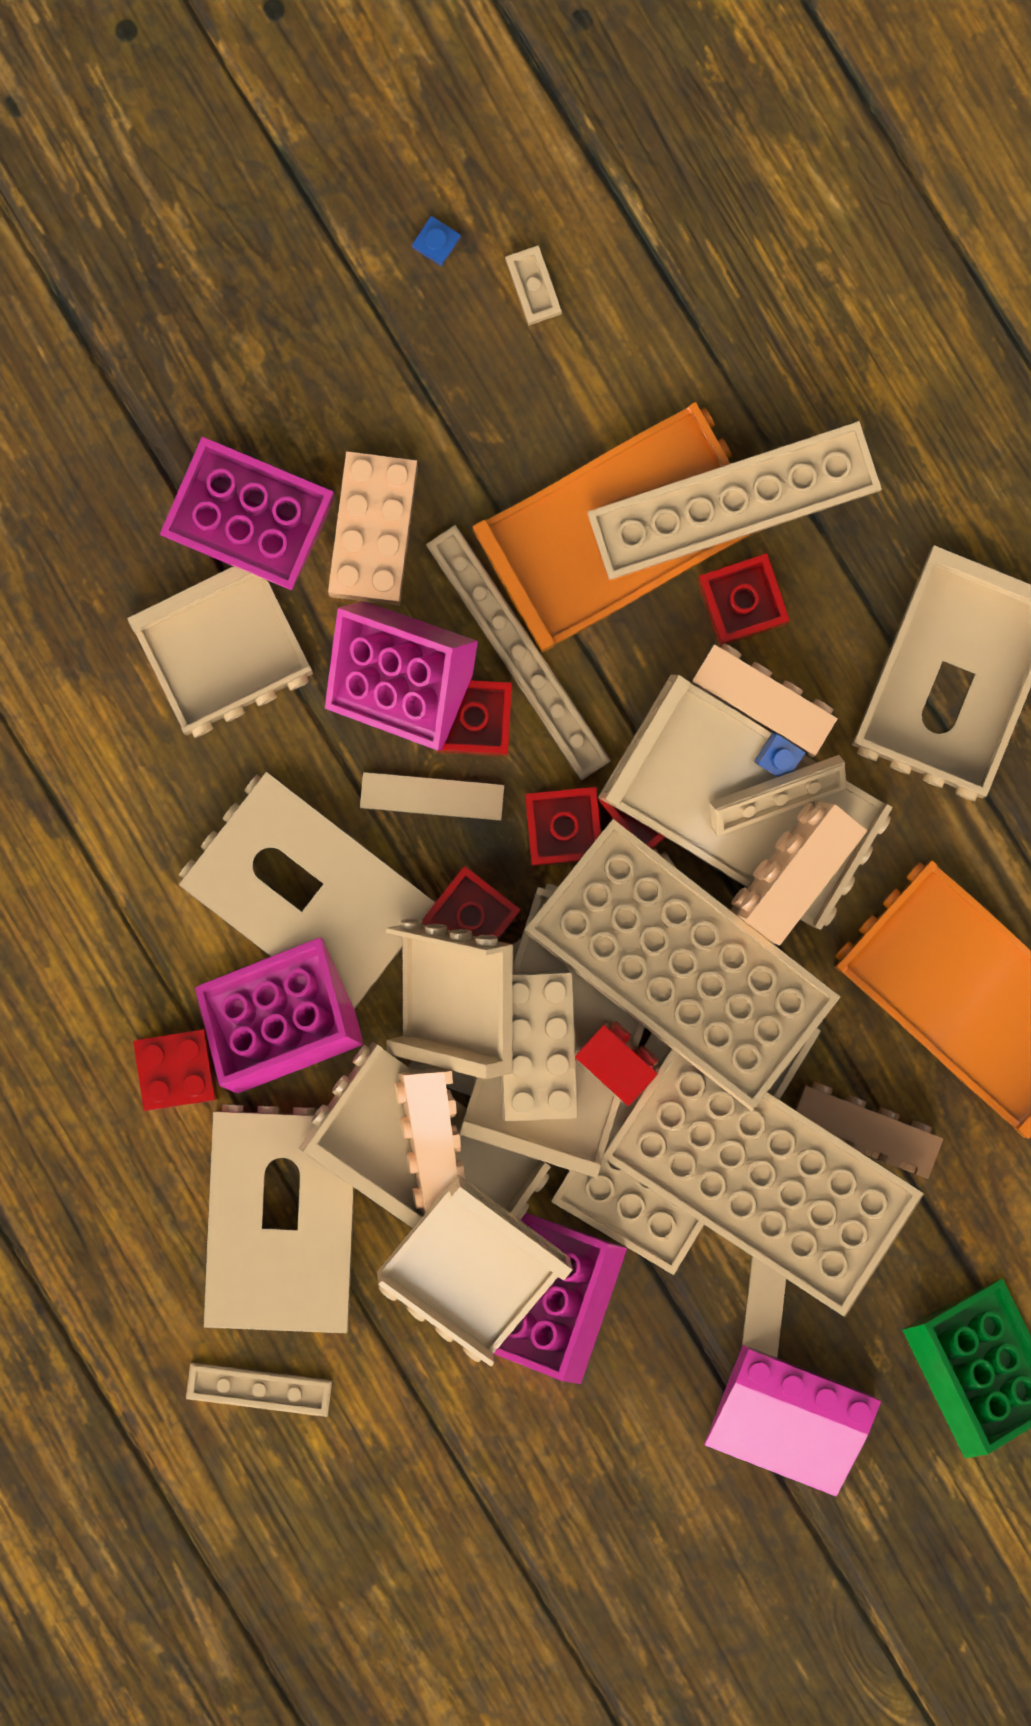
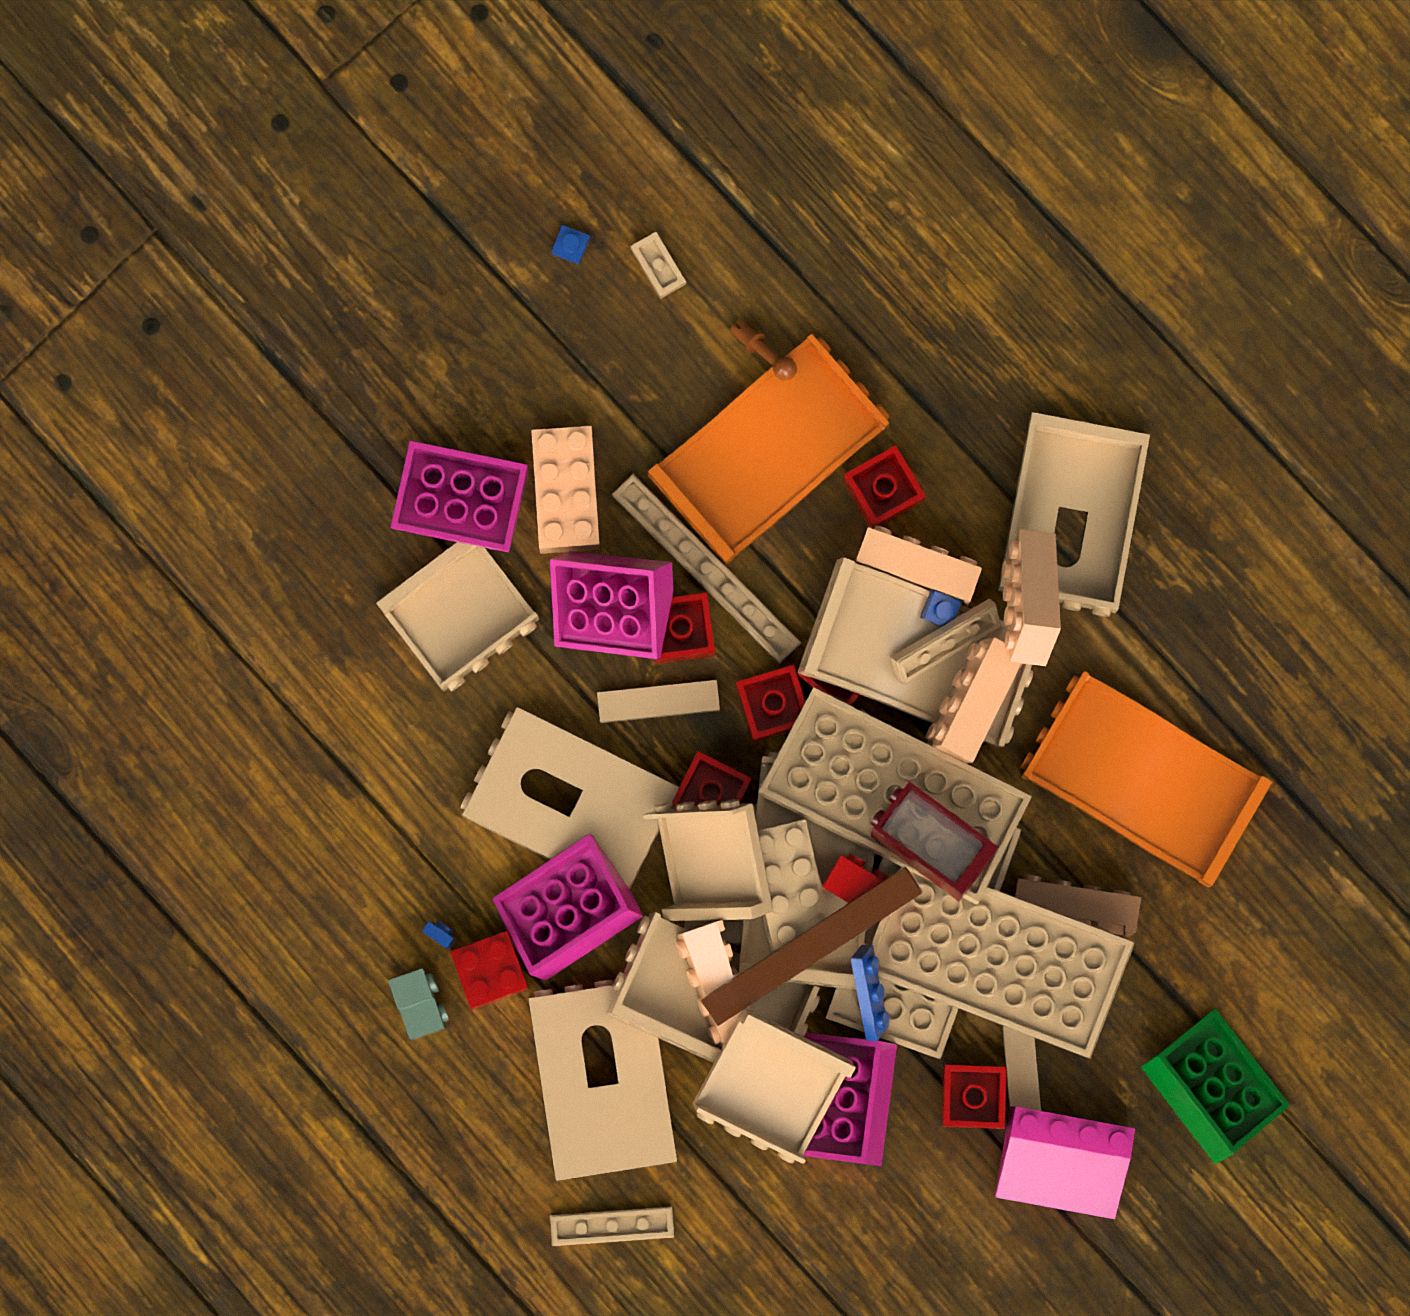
camera: 10 degrees left, 5 degrees down
tan plate [587,421,882,580] -> none
none -> sand green brick [388,968,449,1041]
none -> blue plate [422,921,455,950]
none -> reddish brown tile [701,866,923,1026]
none -> dark orange pin [730,319,797,381]
none -> blue plate [850,945,890,1041]
none -> window [870,781,999,902]
none -> red brick [941,1065,1006,1129]
none -> light nougat brick [1002,529,1061,666]

